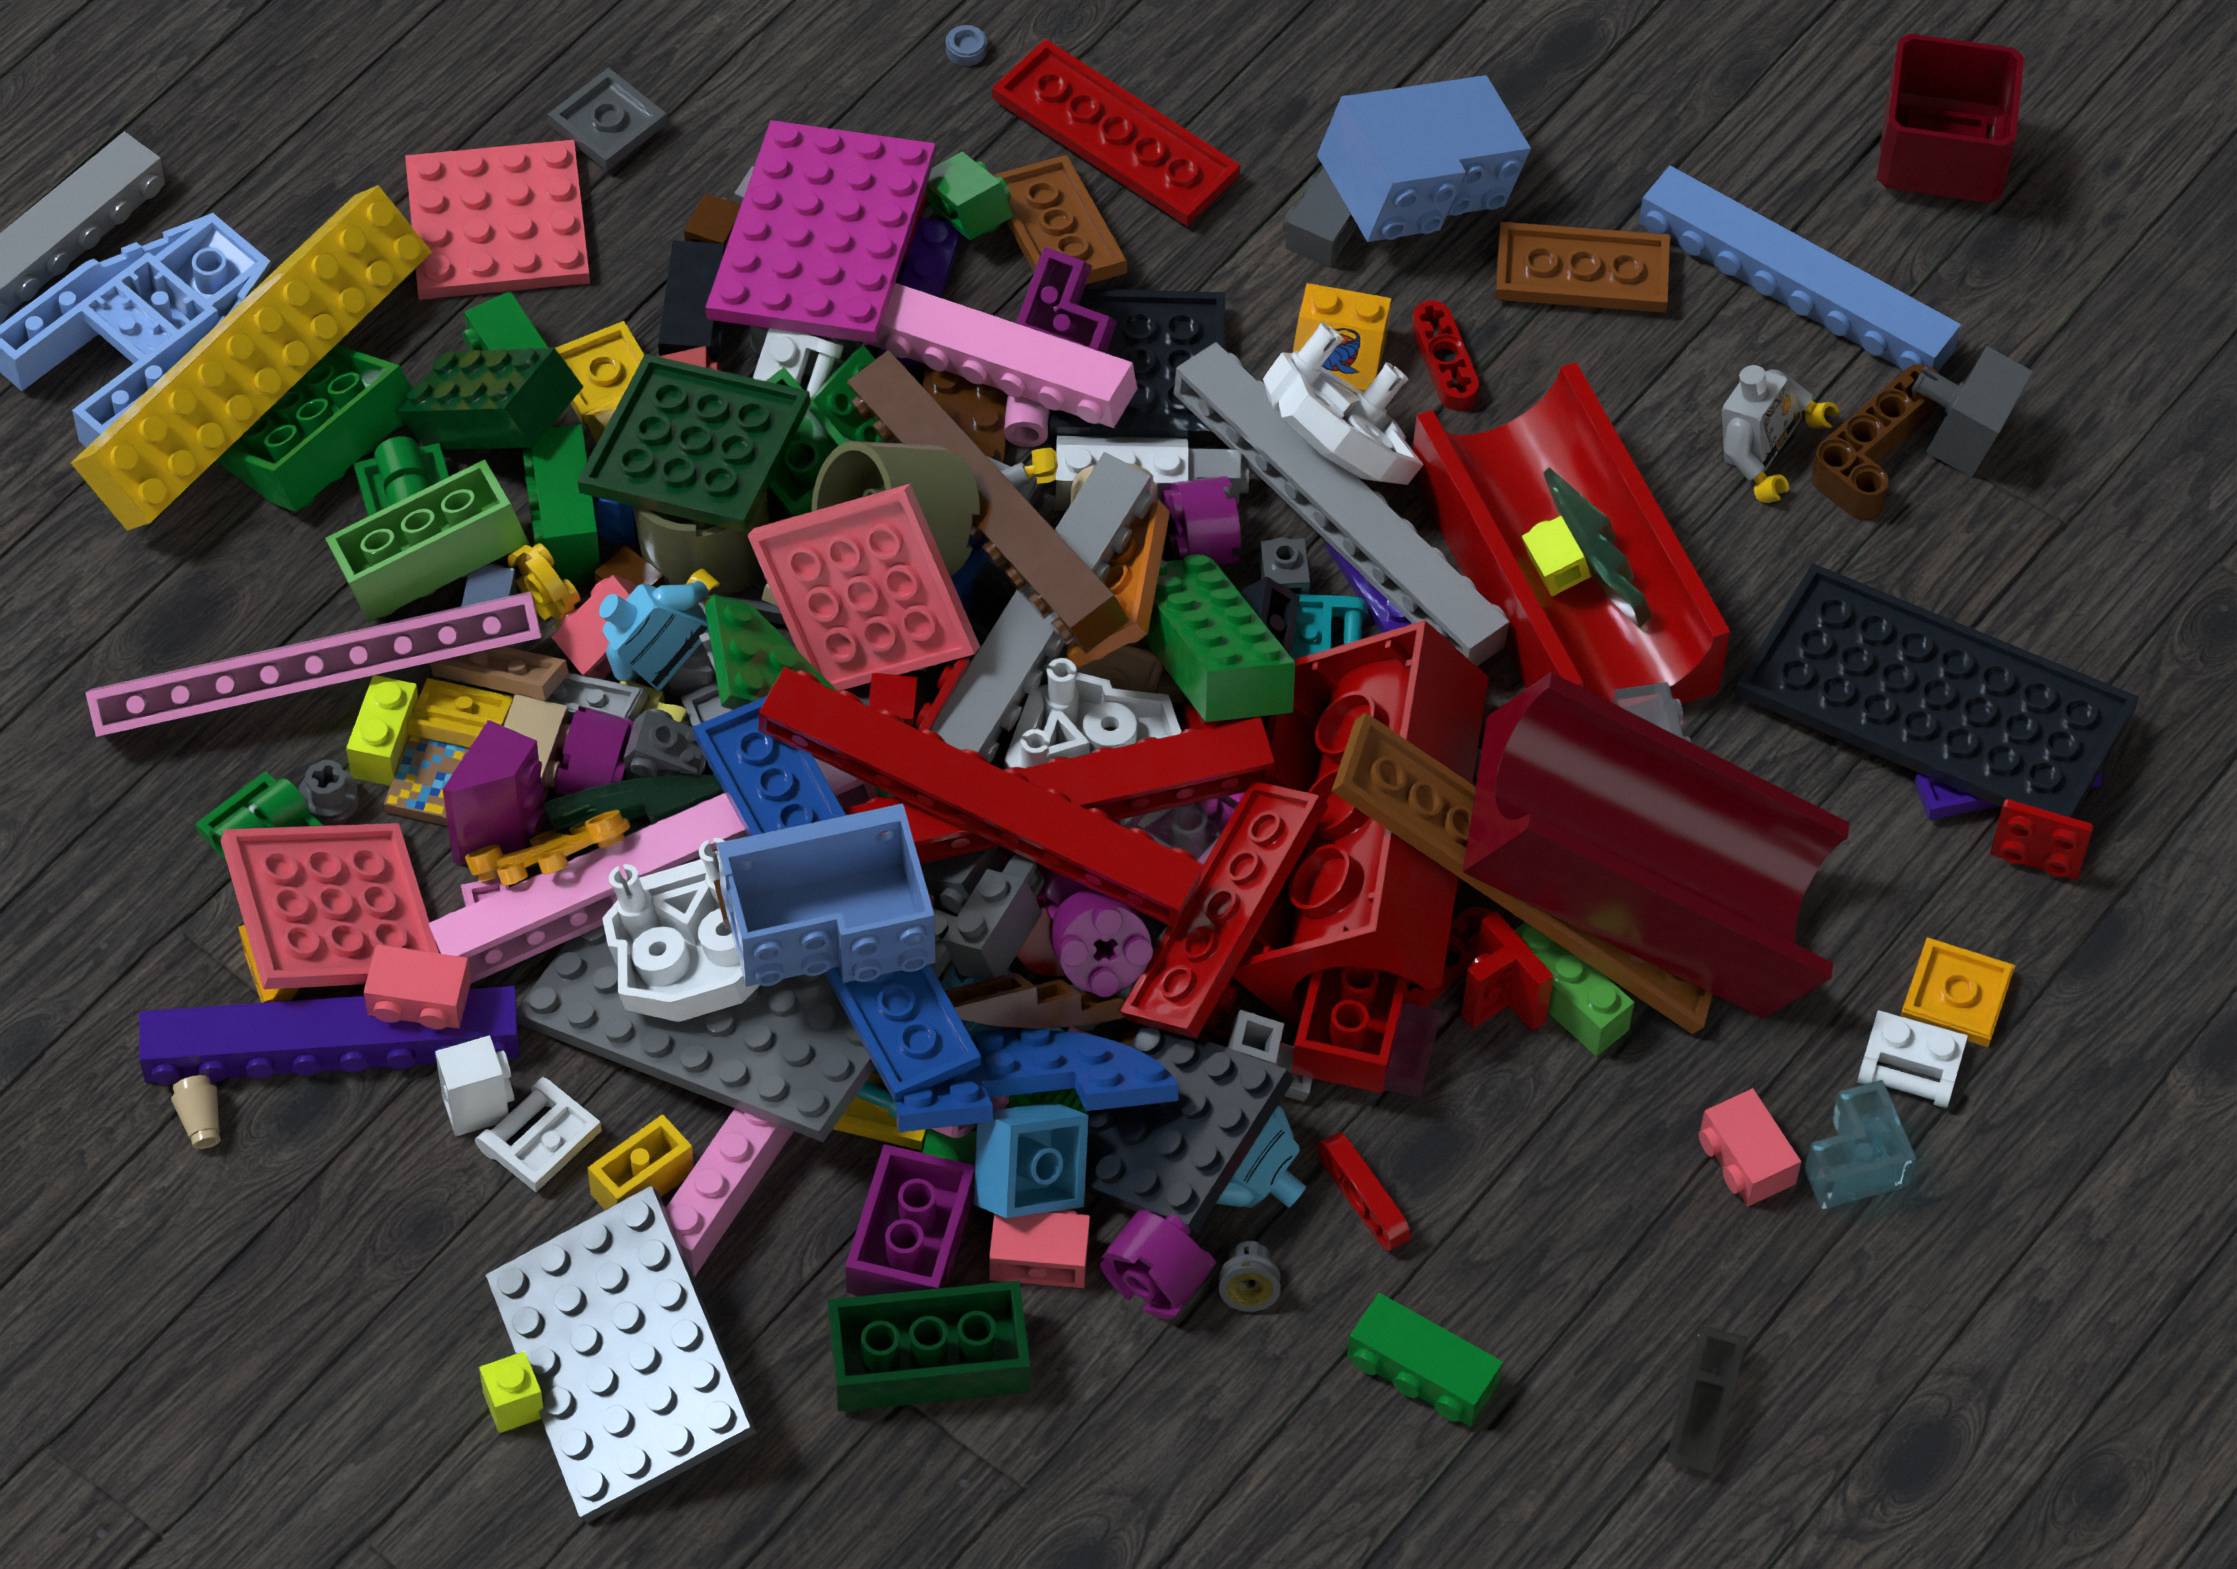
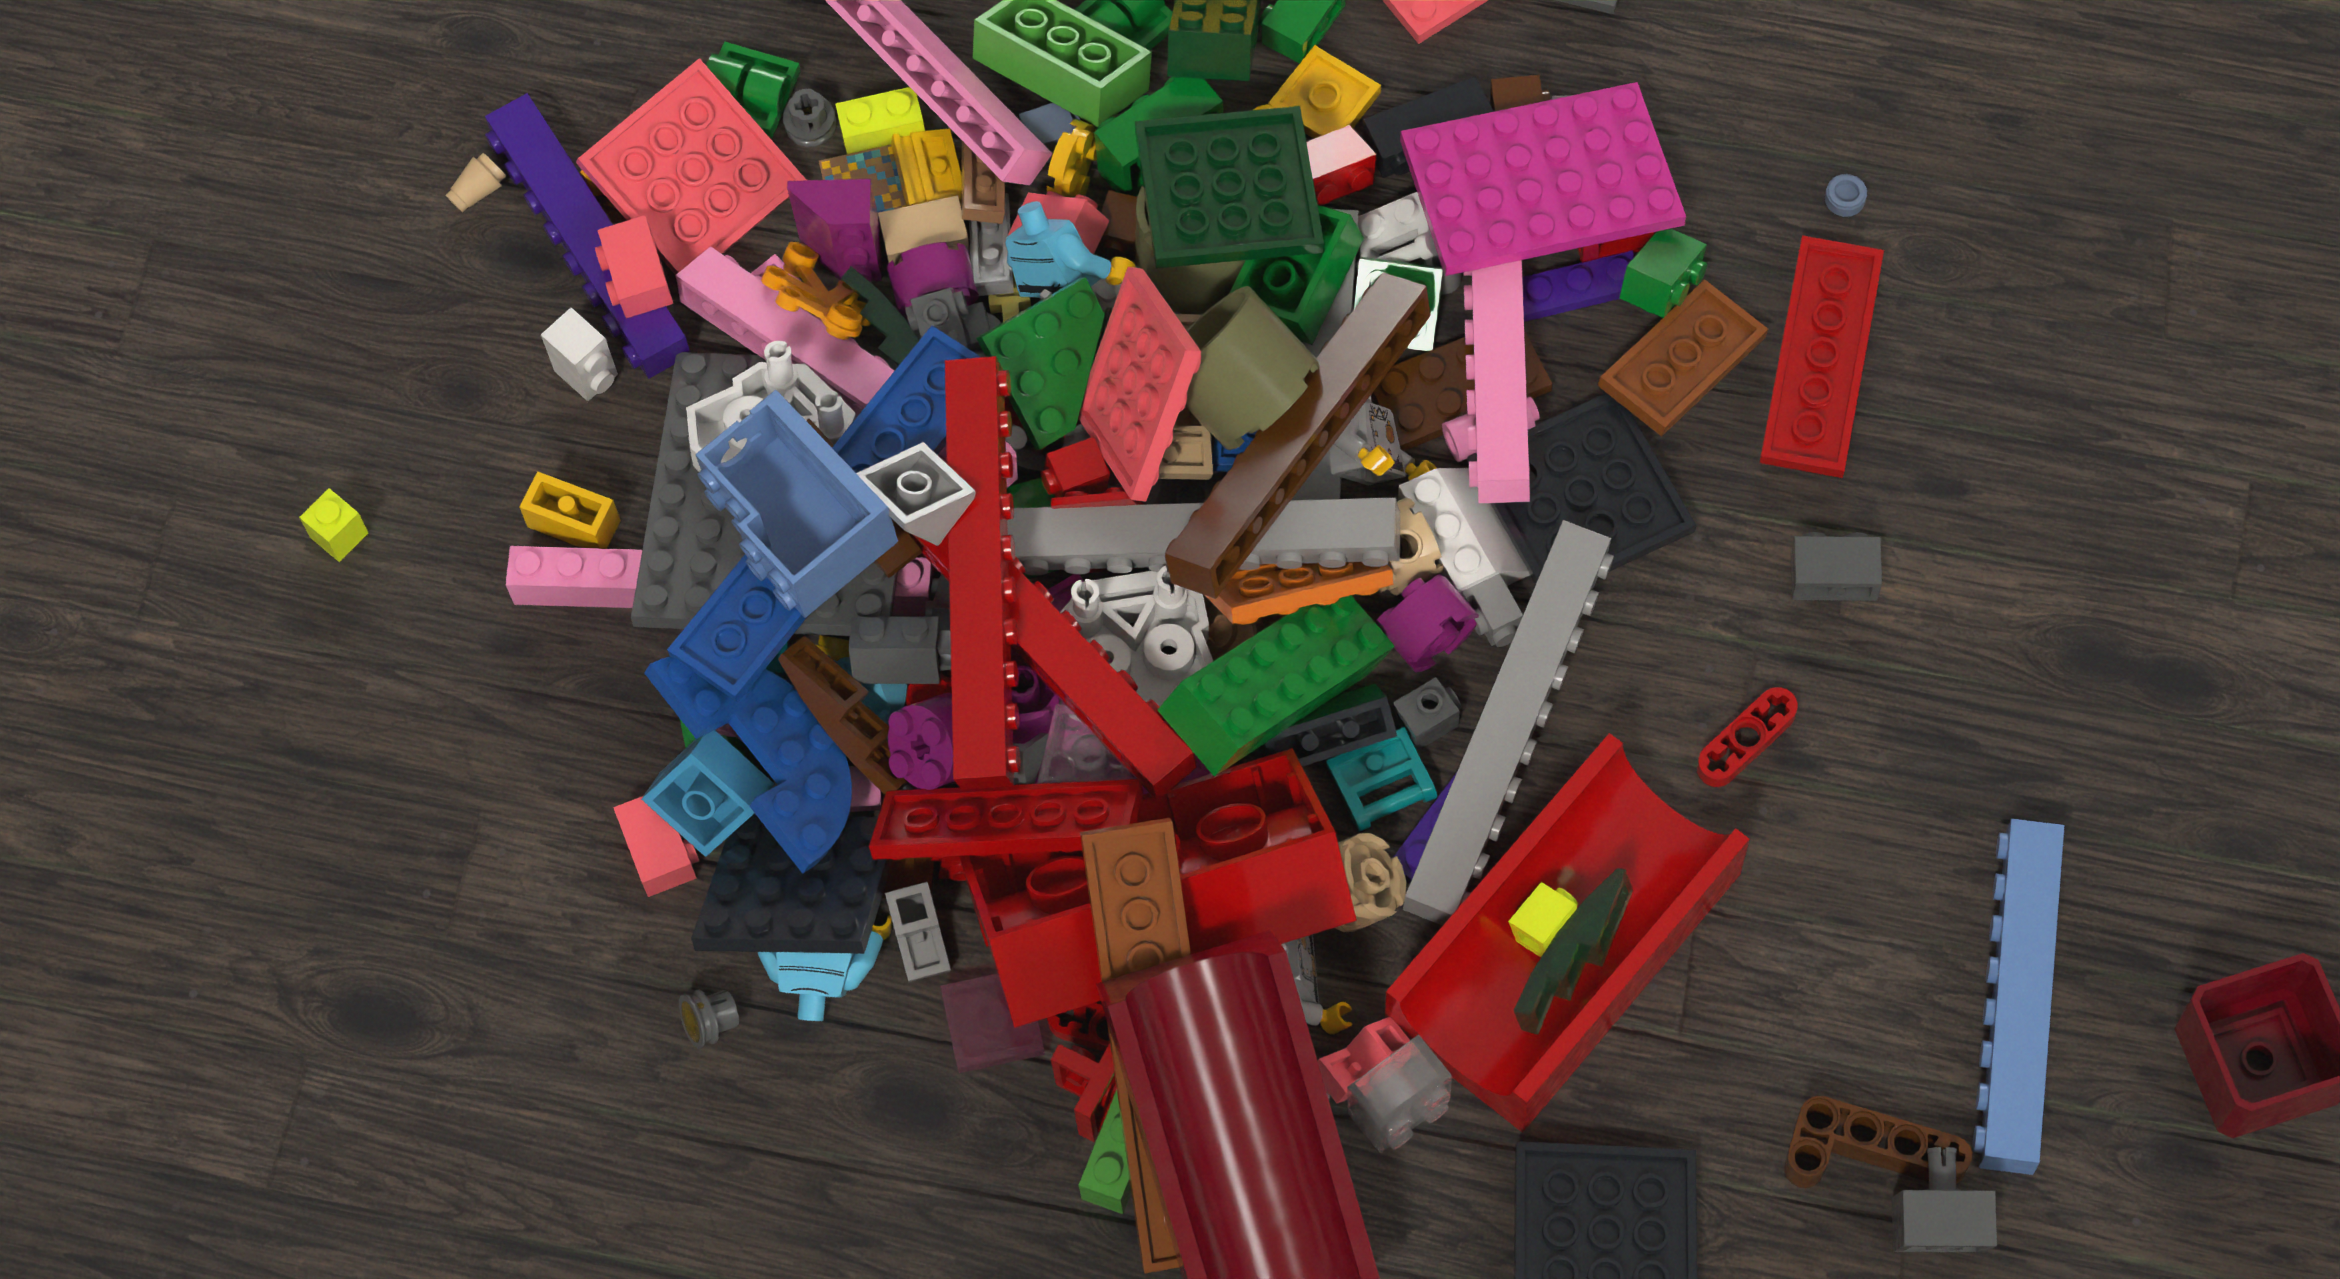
camera: 70 degrees right, 10 degrees up
white plate [475,1077,602,1192] -> none
plate [486,1186,757,1523] -> none
dark green brick [828,1281,1030,1412] -> none
magenta brick [845,1144,975,1296] -> none
magenta brick [1016,247,1118,353] -> none
magenta brick [1100,1210,1216,1319] -> none
white brick [1263,322,1424,485] -> none
red brick [1291,966,1410,1093] -> none
light orange slope [1293,283,1391,392] -> none
medium blue piece [1317,75,1531,242] -> none
red beam [1317,1132,1411,1251] -> none
green brick [1347,1293,1503,1427] -> none
dark orange plate [1495,222,1670,313] -> none
light grey torso [1722,365,1840,503] -> none
none -> light grey slope [856,442,976,546]

